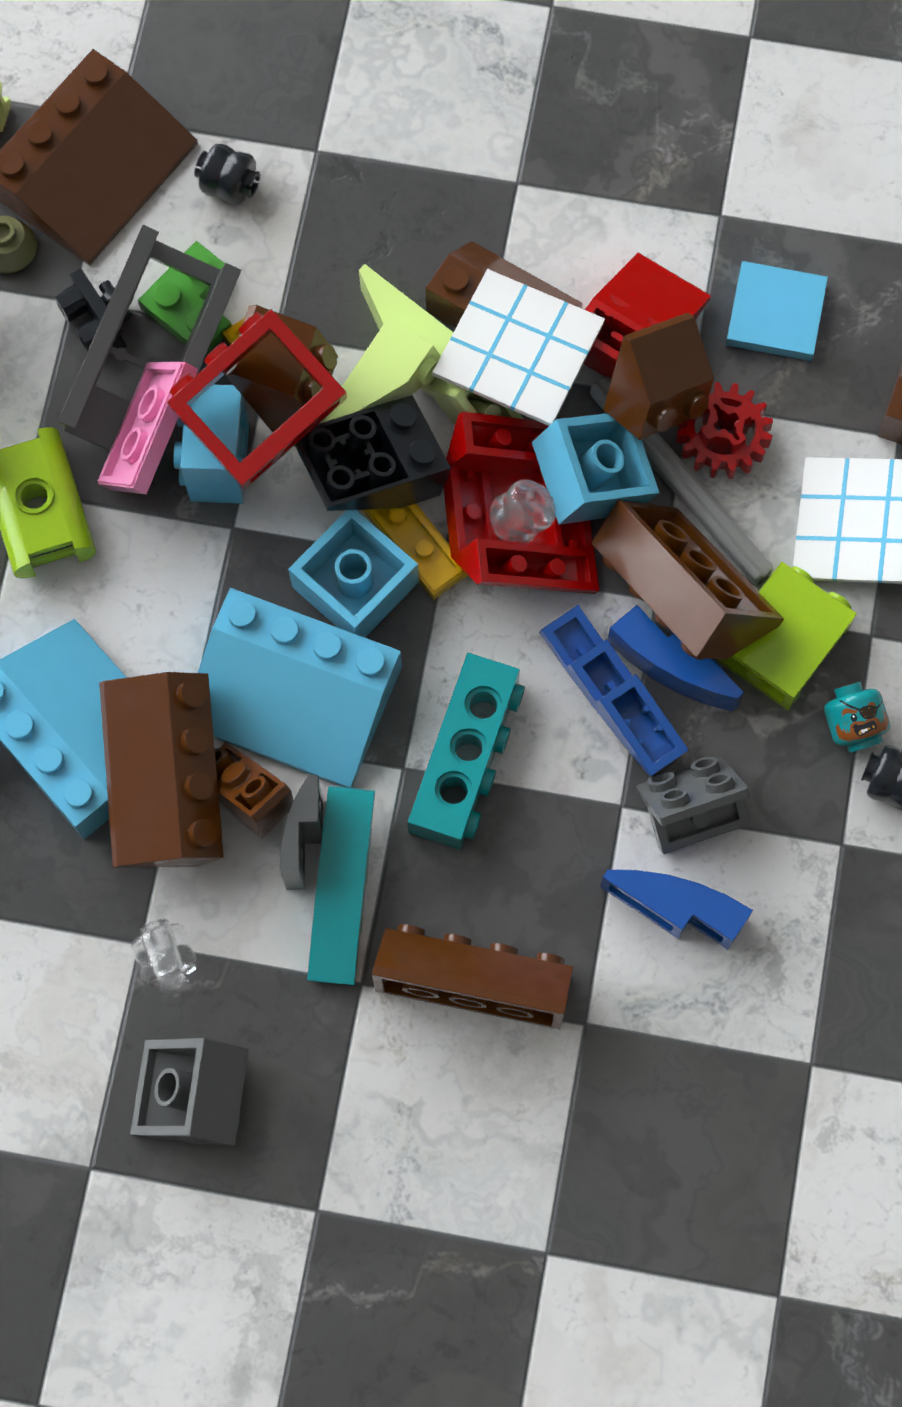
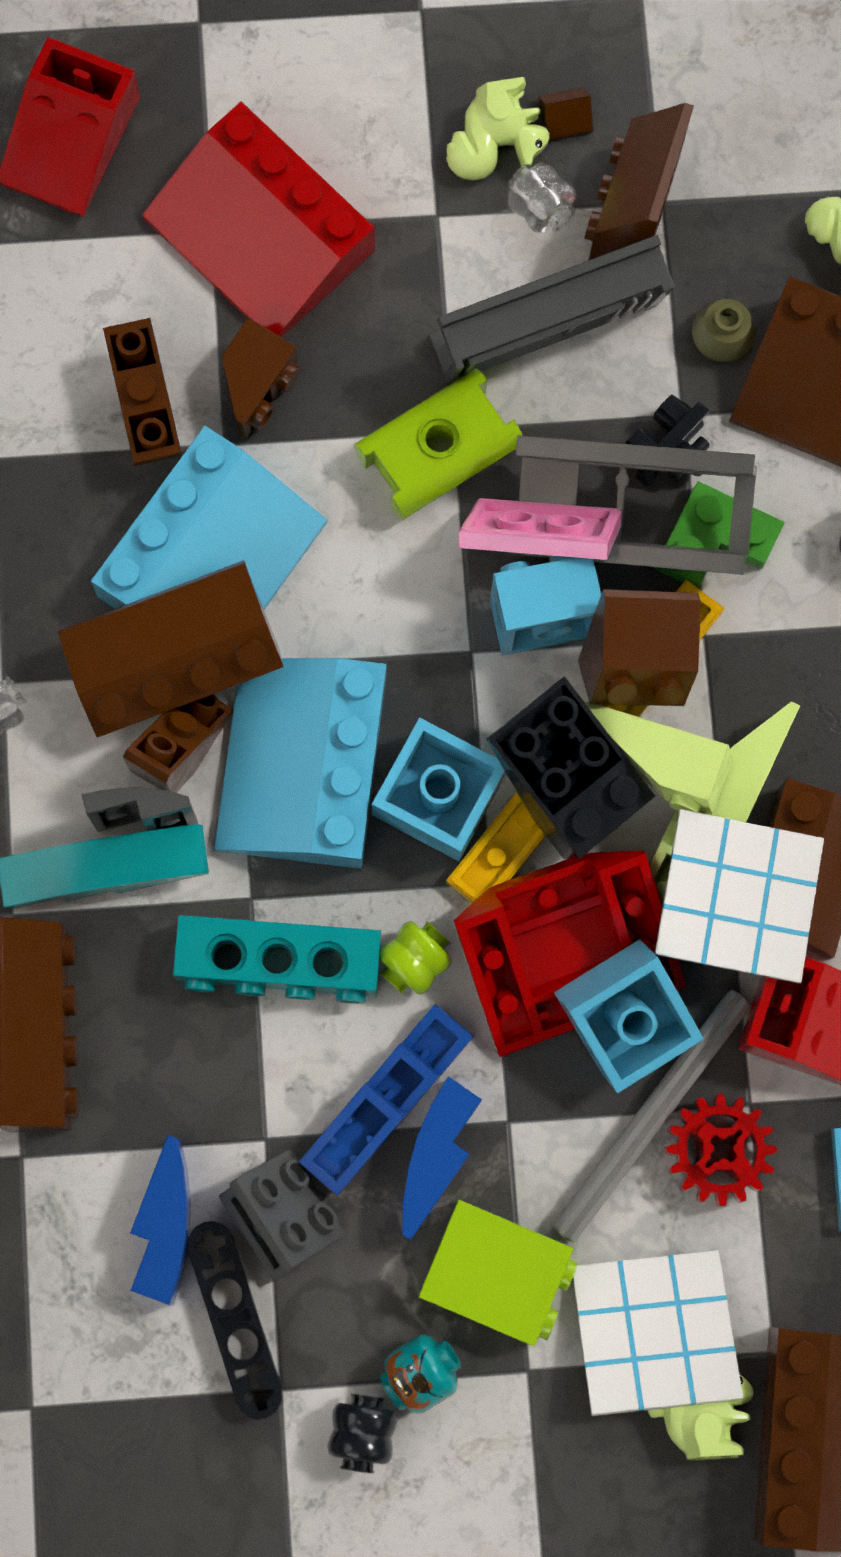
camera: 70 degrees right, 5 degrees up
red window [167,309,347,491] -> none
clear piece [489,480,555,543] -> none
reddish brown slope [591,500,784,660] -> none
reddish brown slope [603,313,714,440] -> none
none -> black beam [187,1221,283,1419]
none -> lime piece [379,921,452,995]

